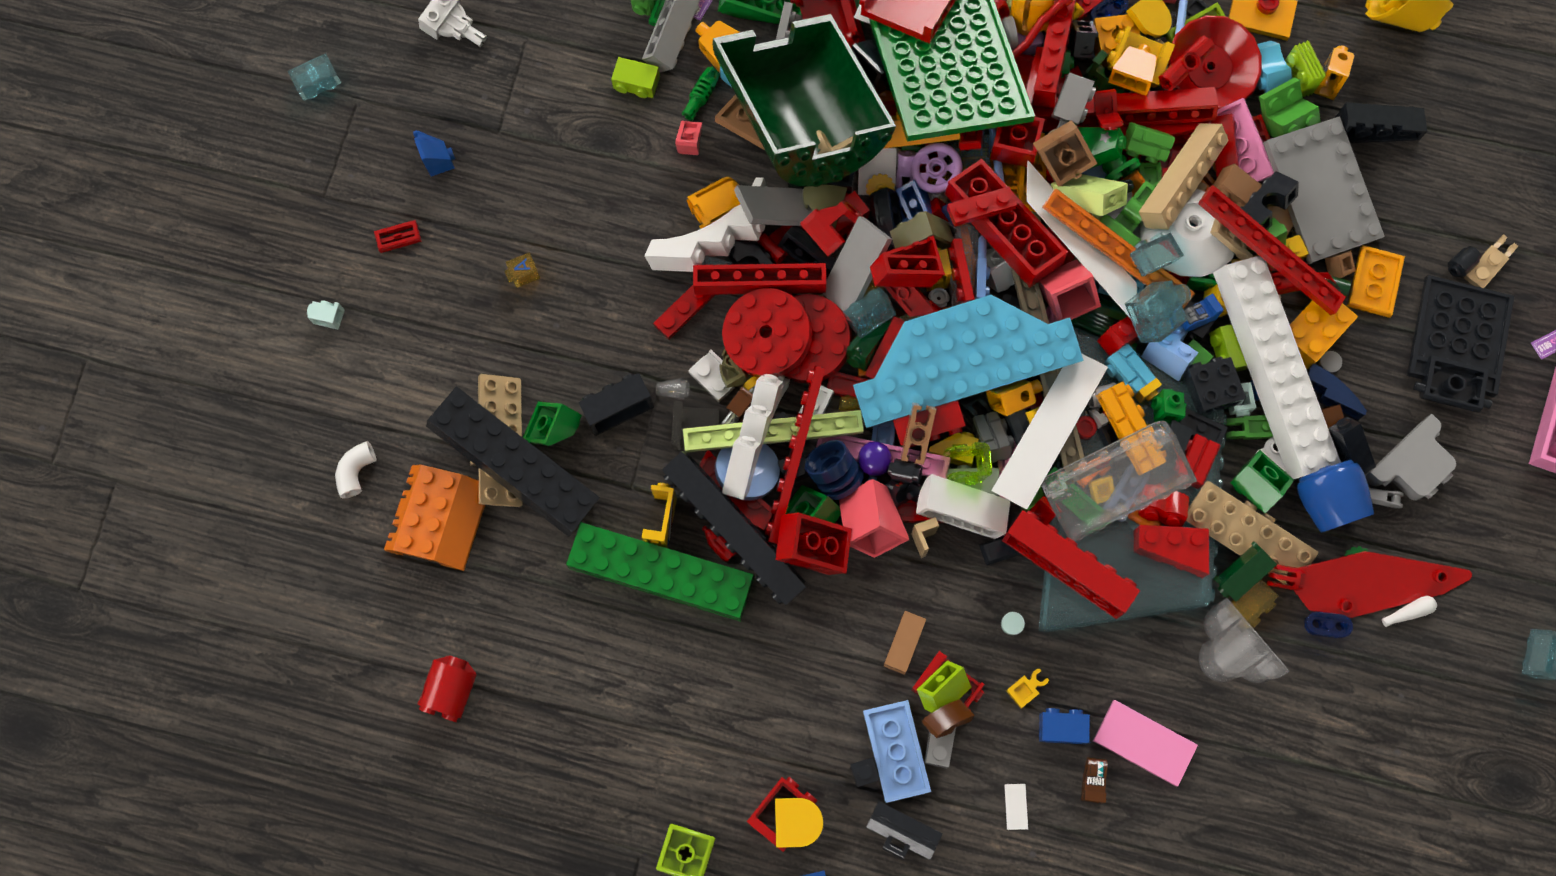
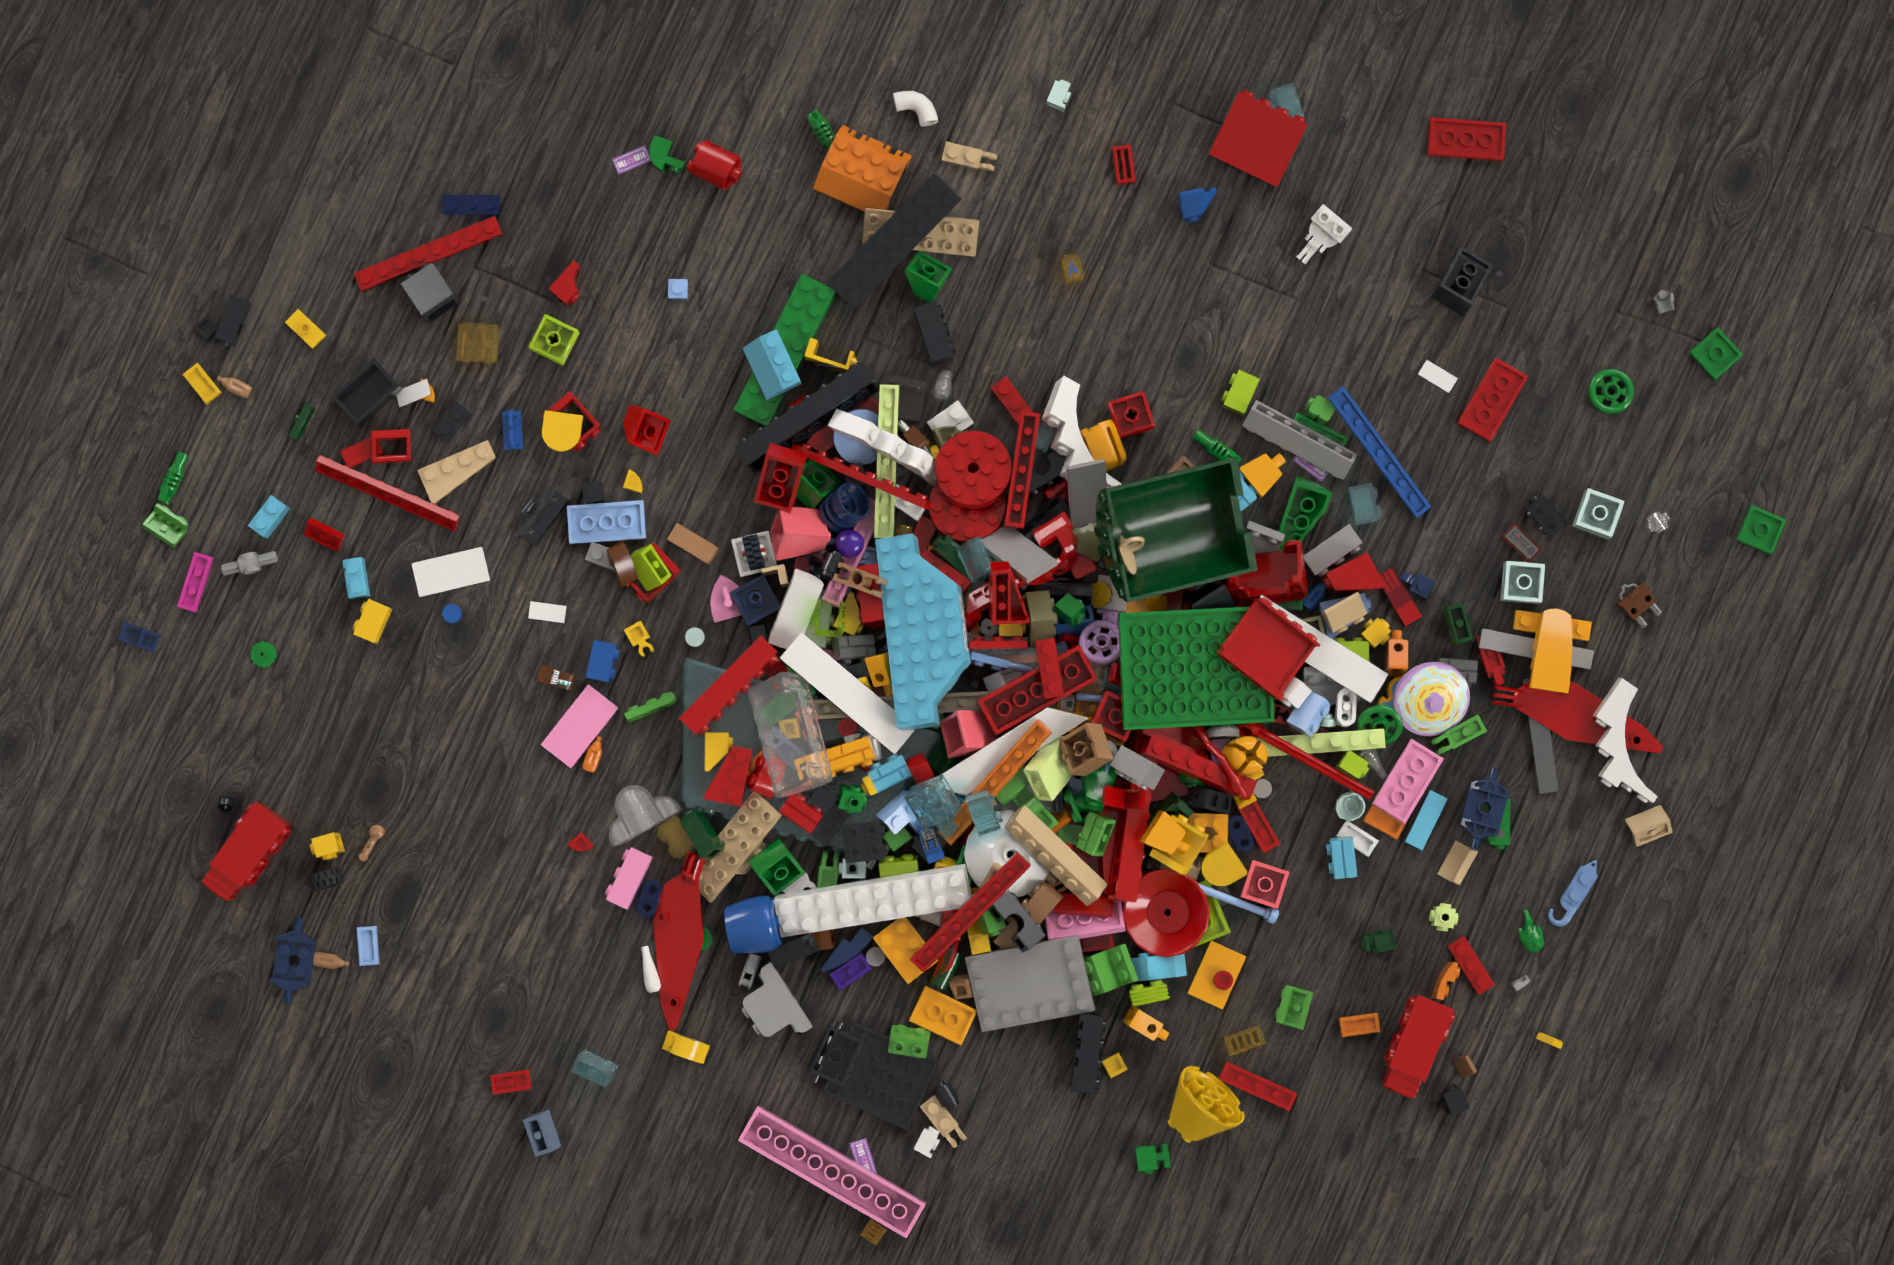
camera: 100 degrees right, 10 degrees up
coral slope [676,121,702,155] -> none
red piece [1158,35,1215,91] -> none
none -> red arch [549,260,581,306]
none -> red tile [567,832,594,851]
none -> orange piece [582,736,602,773]
none -> bright pink brick [605,847,653,910]
none -> medium lavender sticker [612,145,651,175]
none -> red slope [623,404,671,456]
none -> yellow tile [623,469,643,494]
none -> bright green hinge [624,692,677,722]
none -> green brick [649,135,686,173]
none -> yellow brick [662,1030,710,1064]
none -> light blue plate [668,279,688,299]
none -> yellow slope [705,733,733,772]
none -> bright pink shield [710,575,741,623]
none -> dark blue plate [730,574,781,626]
none -> white plate [731,531,777,577]
none -> medium azure slope [743,329,801,400]
none -> green hinge [807,110,836,151]
none -> dark purple plate [829,953,872,990]
none -> bright green bracket [888,1025,930,1058]
none -> white brick [914,1126,940,1158]
none -> tan hinge [942,141,997,171]
none -> green brick [1055,593,1086,628]
none -> yellow tile [1102,1052,1128,1078]
none -> red brick [1108,391,1155,439]
none -> green brick [1135,1143,1171,1174]
none -> red panel [1209,89,1308,187]

